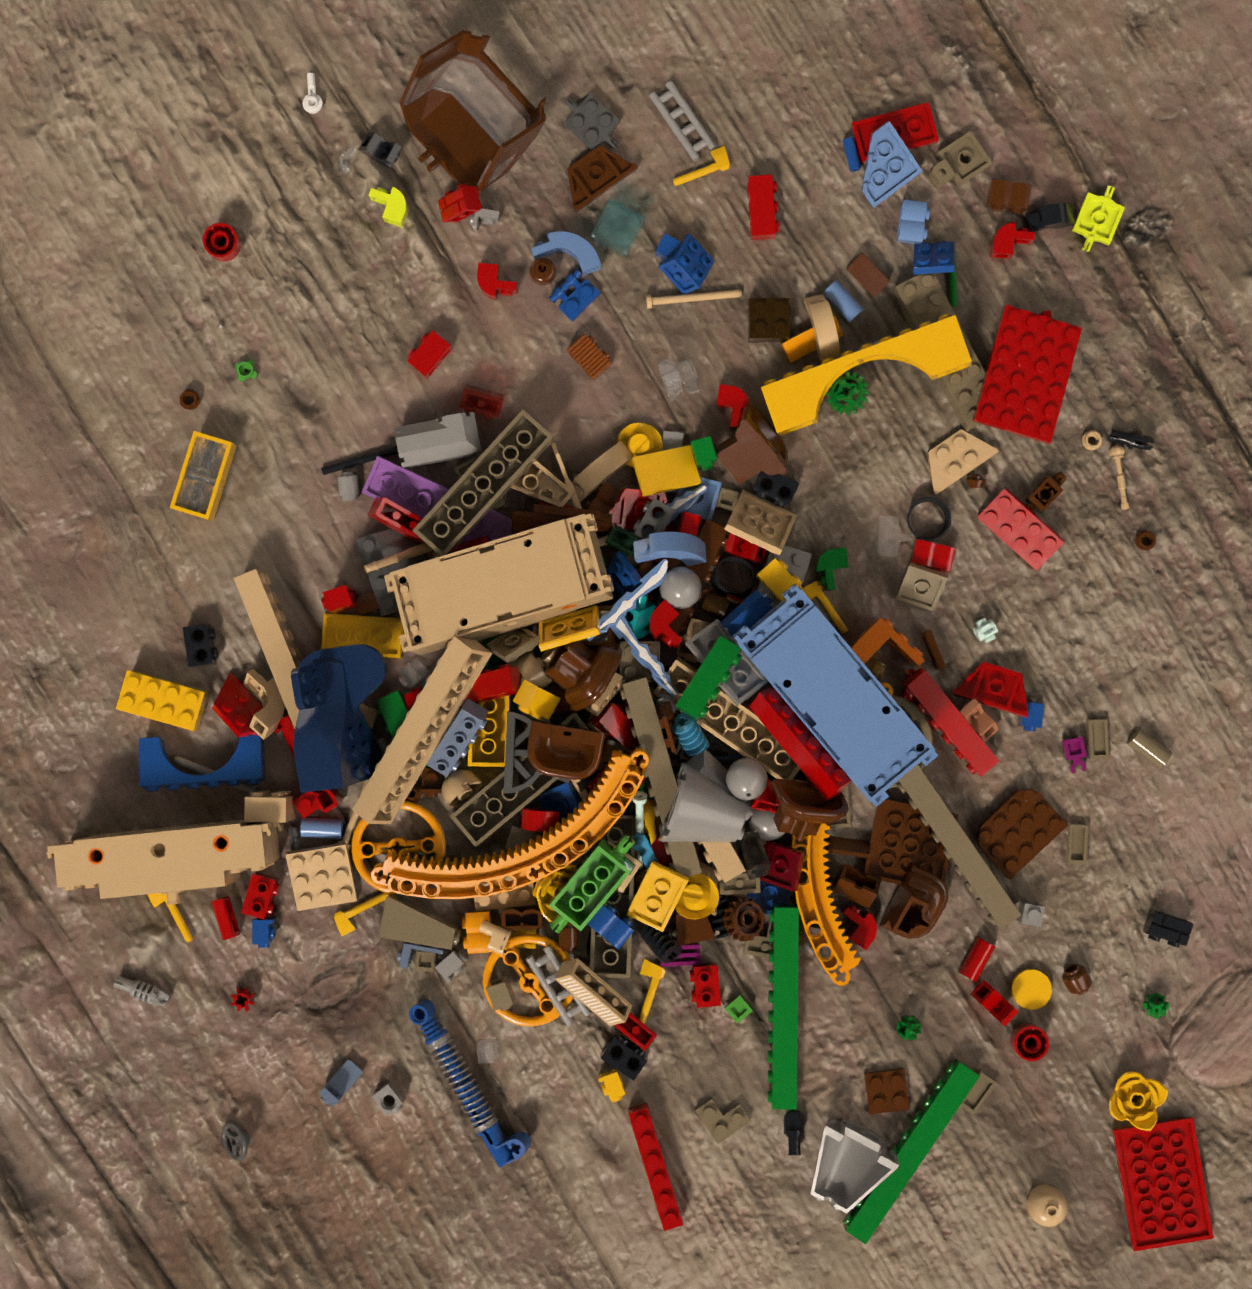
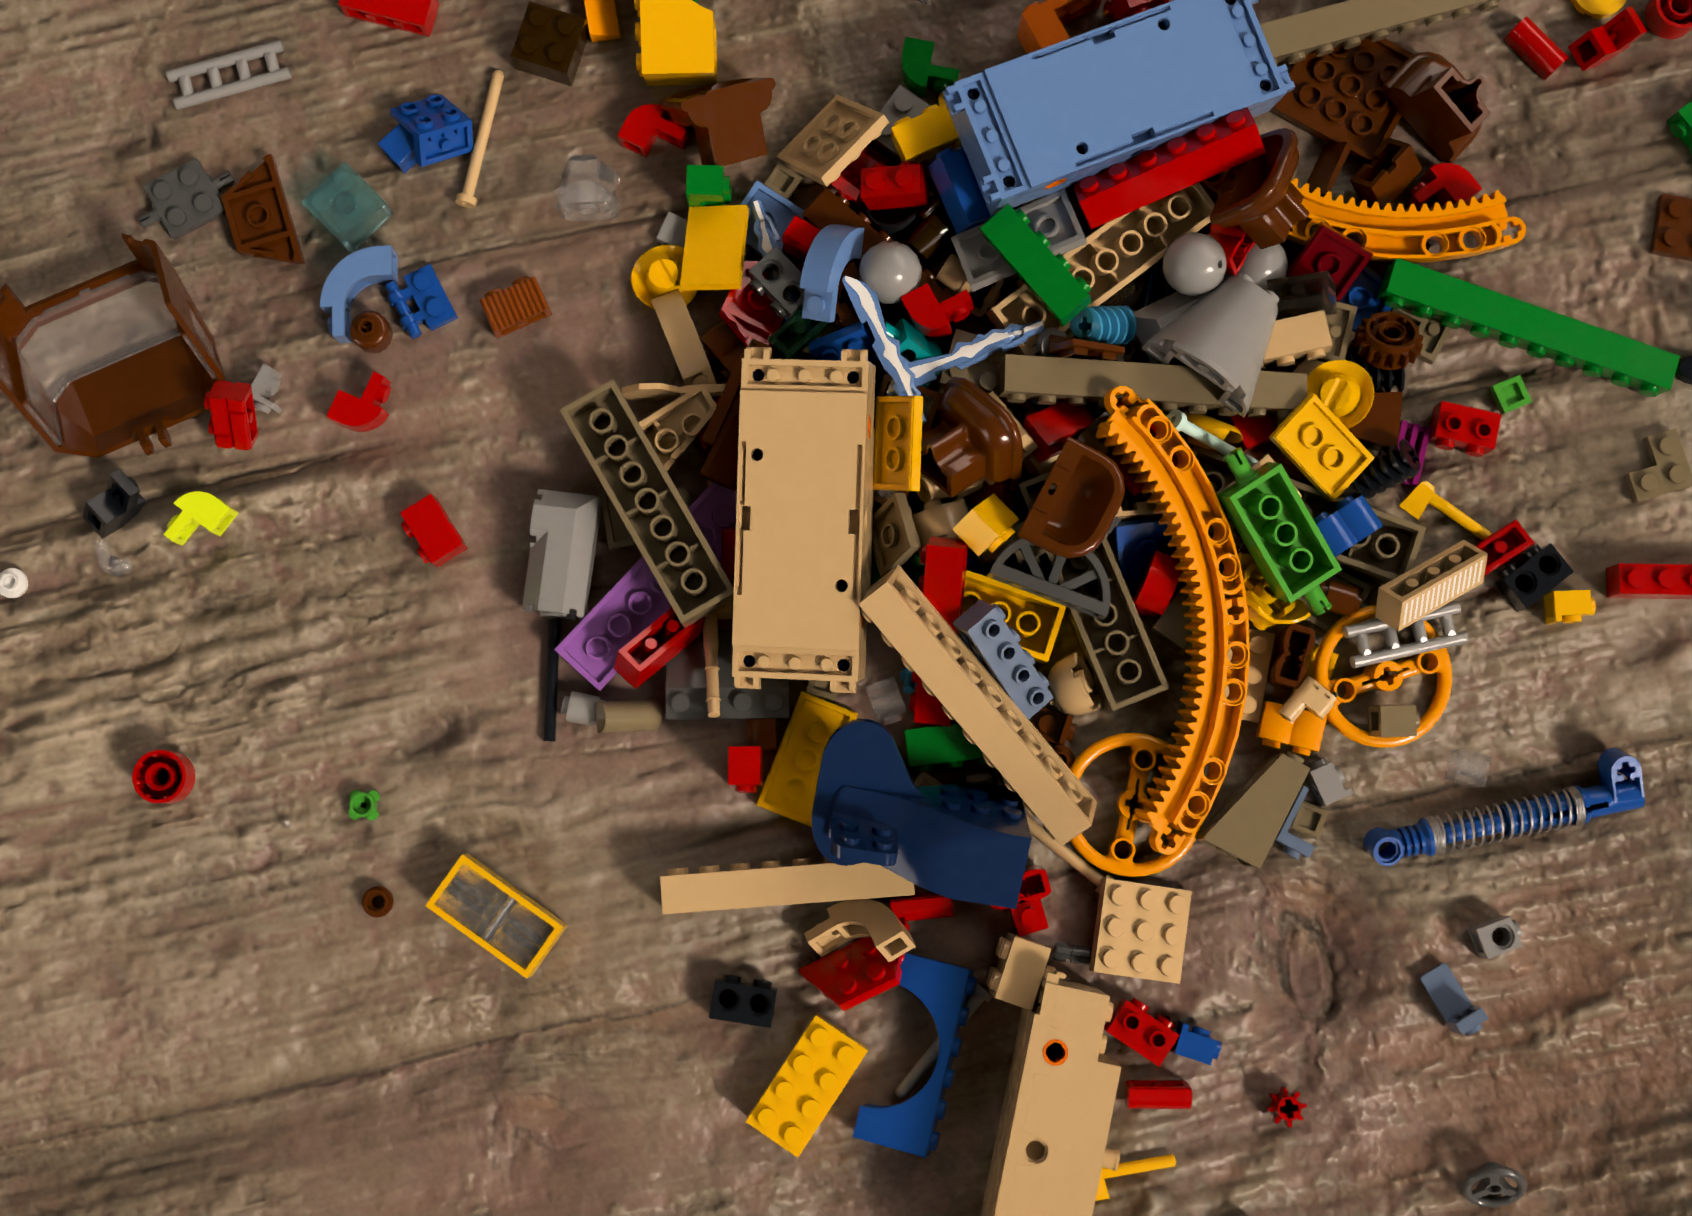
camera: 70 degrees left, 5 degrees down
medium blue brick [300,817,344,839] -> none
yellow piece [334,892,389,937] -> none
clear red brick [460,384,505,419] -> none
dark azure piece [633,833,659,870] -> none
yellow piece [673,146,730,186] -> none
black brick [752,471,800,508] -> none
green gear [897,1015,922,1041] -> none
none -> dark tan brick [595,700,662,733]
none -> red brick [860,161,929,210]

